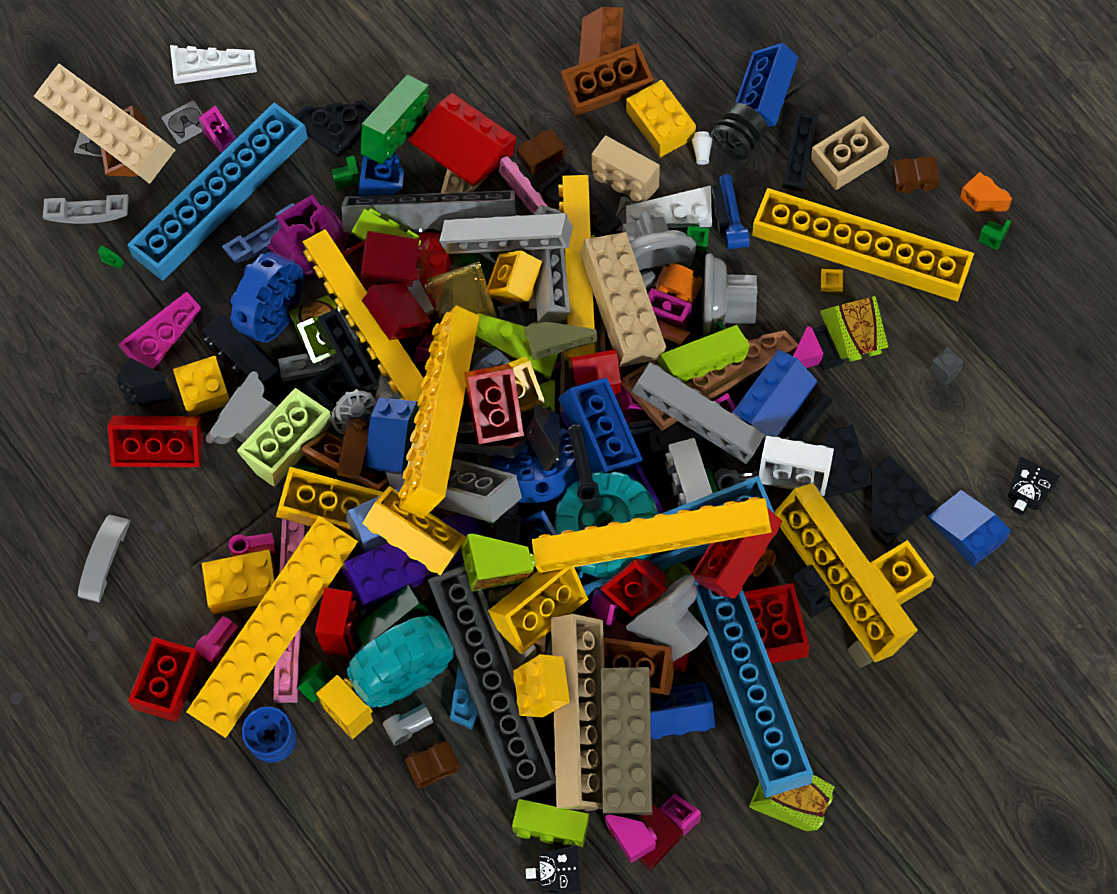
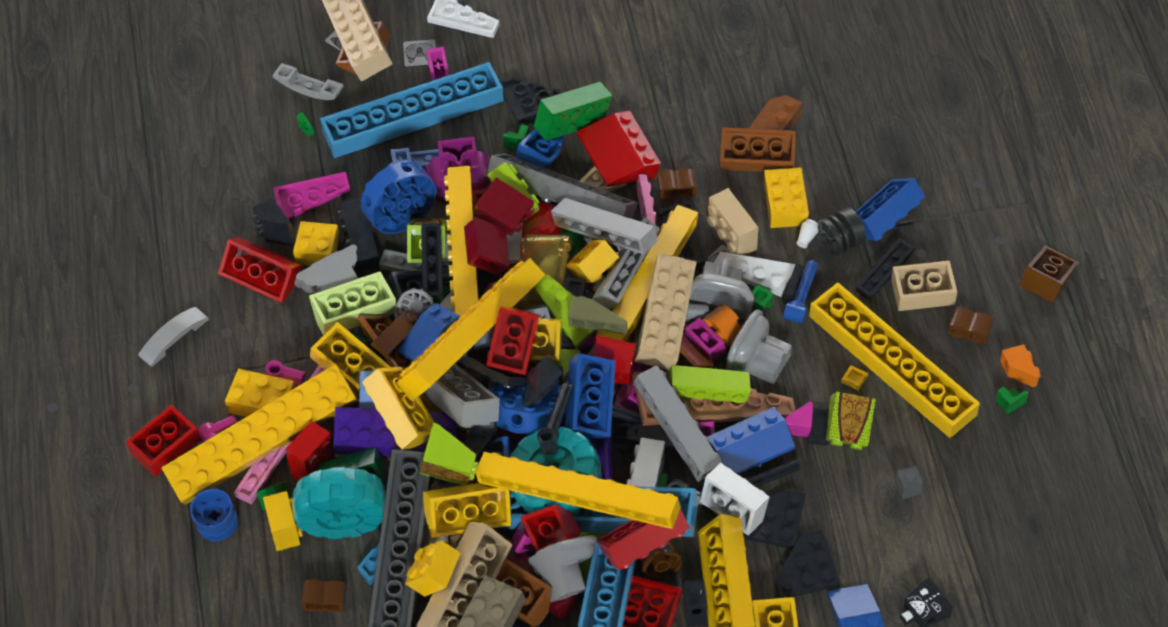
camera: 25 degrees right, 10 degrees down
light grey piece [383,704,433,745] -> none
none -> reddish brown slope [1019,245,1079,302]

